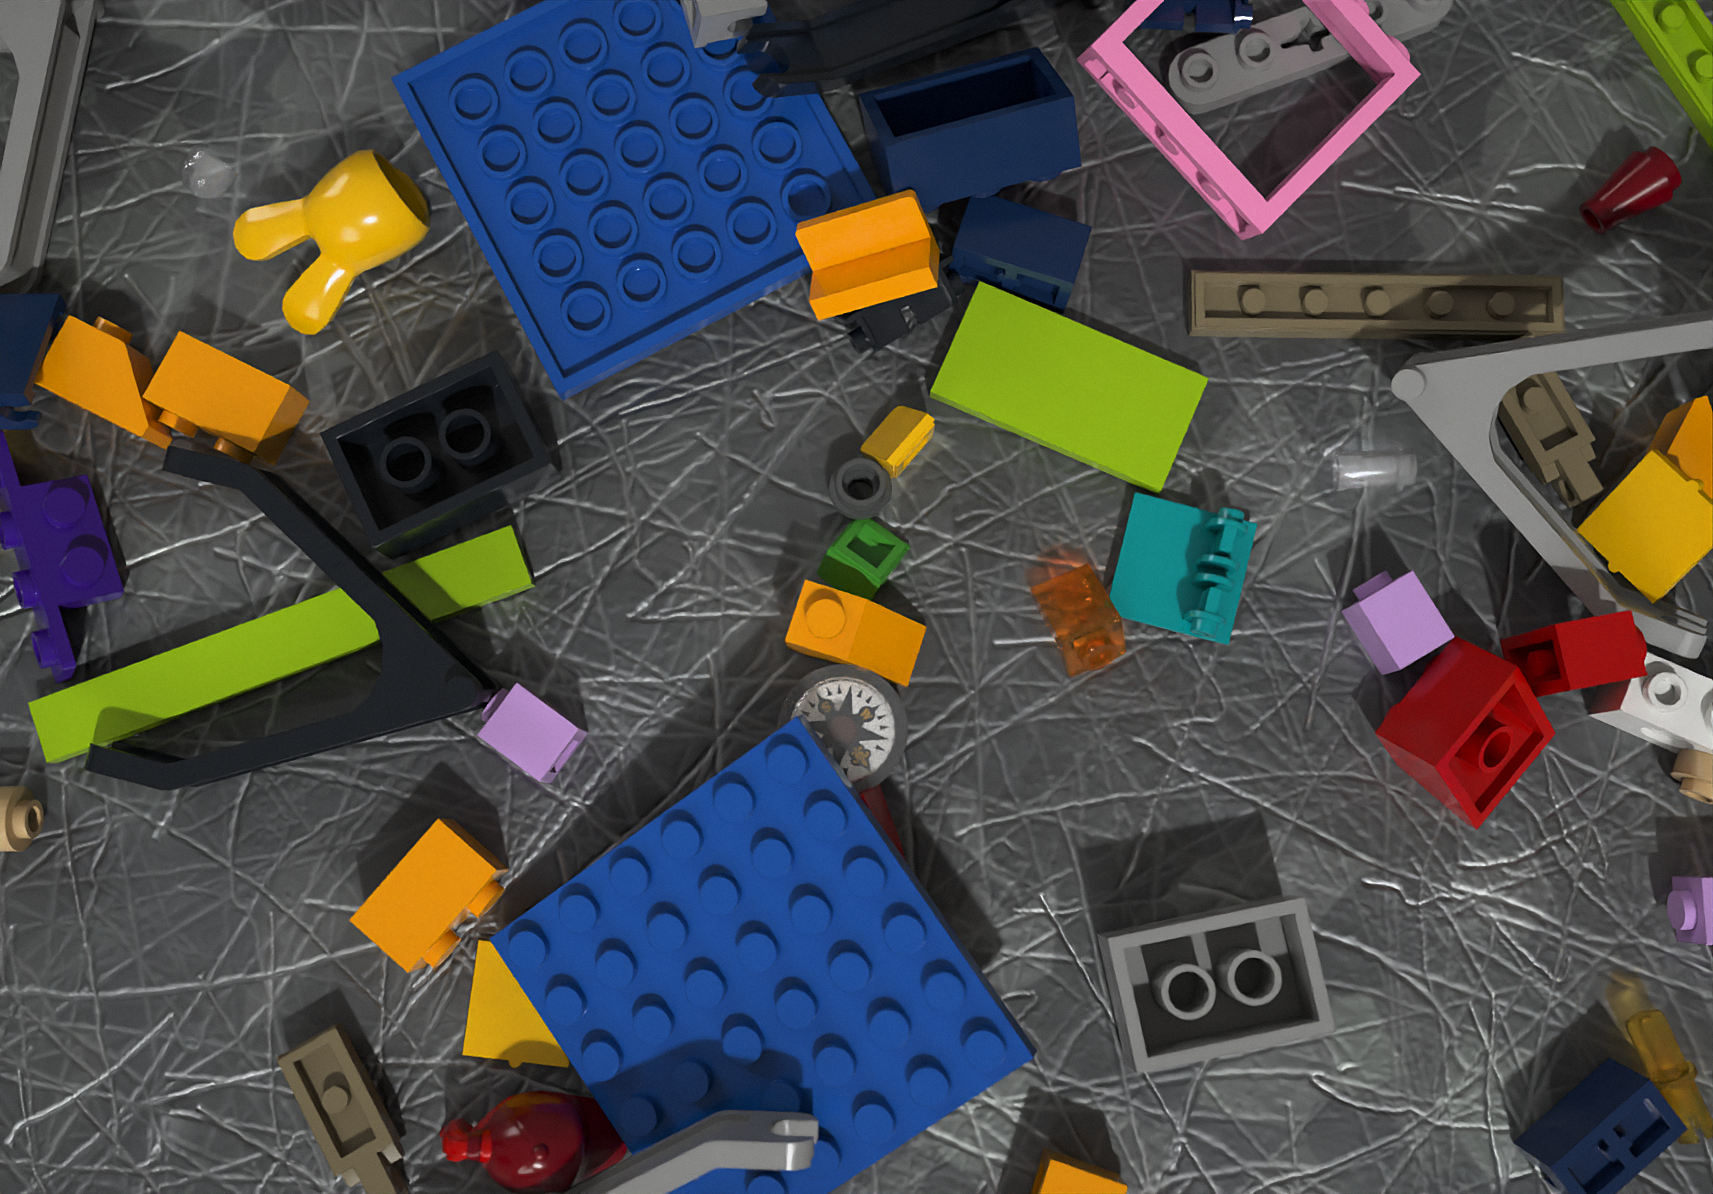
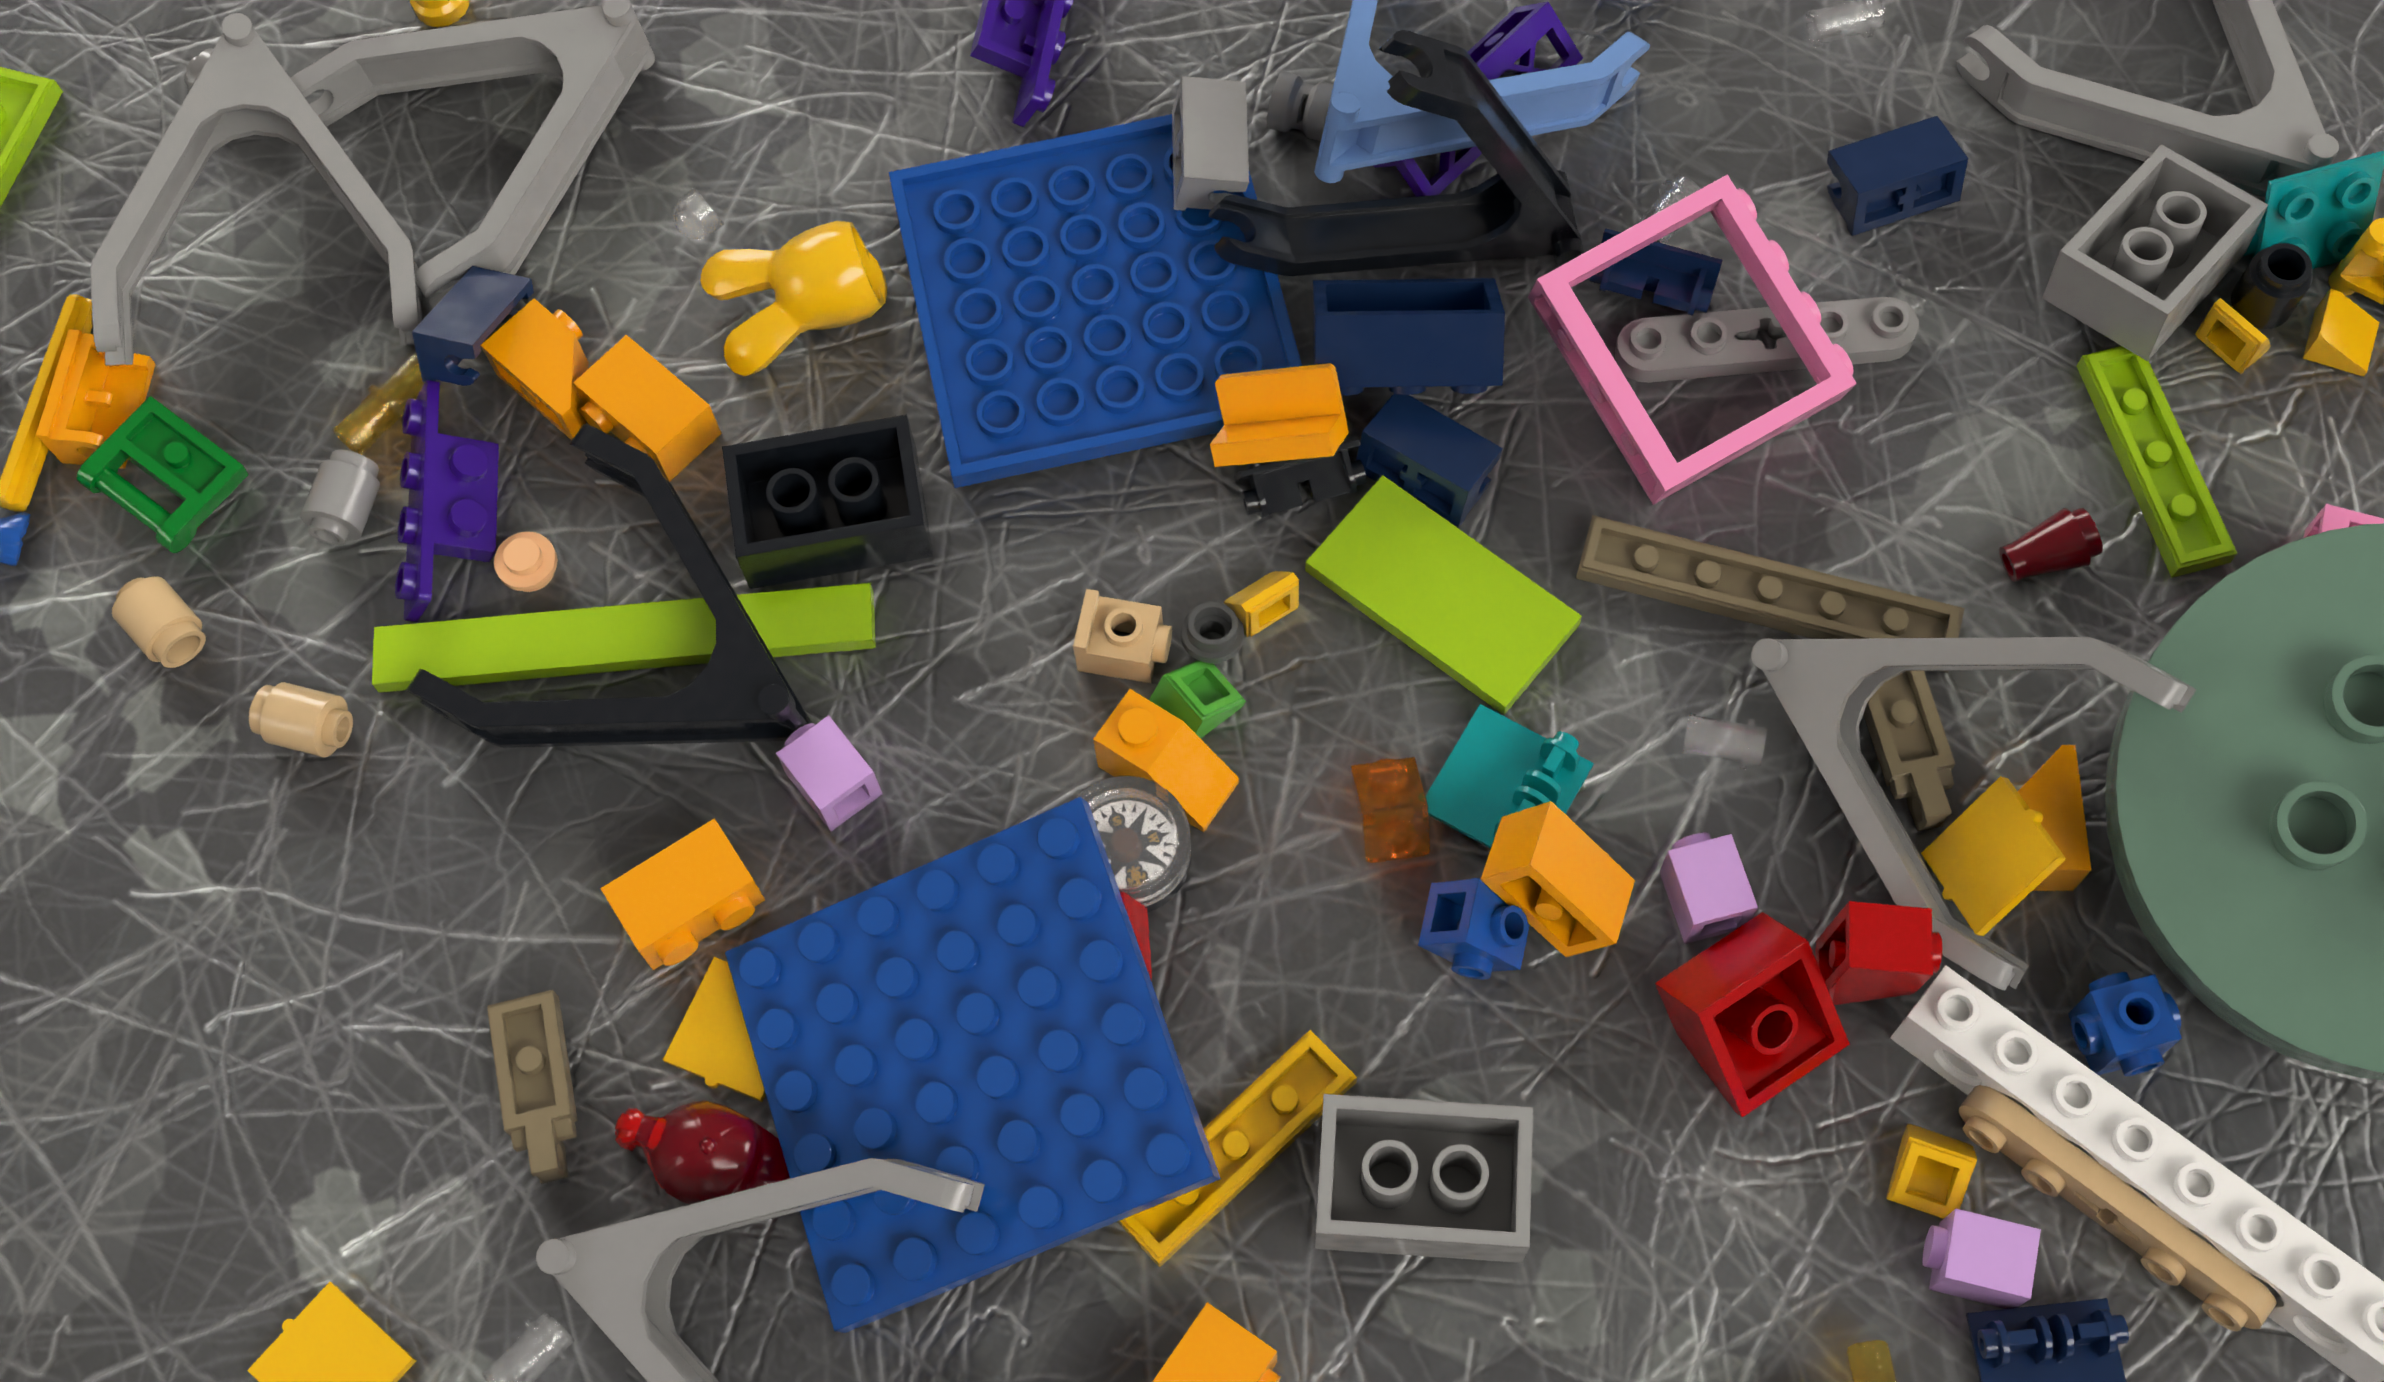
camera: 20 degrees right, 15 degrees down
none -> light nougat plate [494,531,558,592]
none -> tan brick [1073,589,1172,683]
none -> yellow tile [1117,1030,1357,1268]
none -> blue brick [1418,878,1530,980]
none -> light orange brick [1480,801,1635,957]
none -> yellow slope [1886,1124,1977,1219]

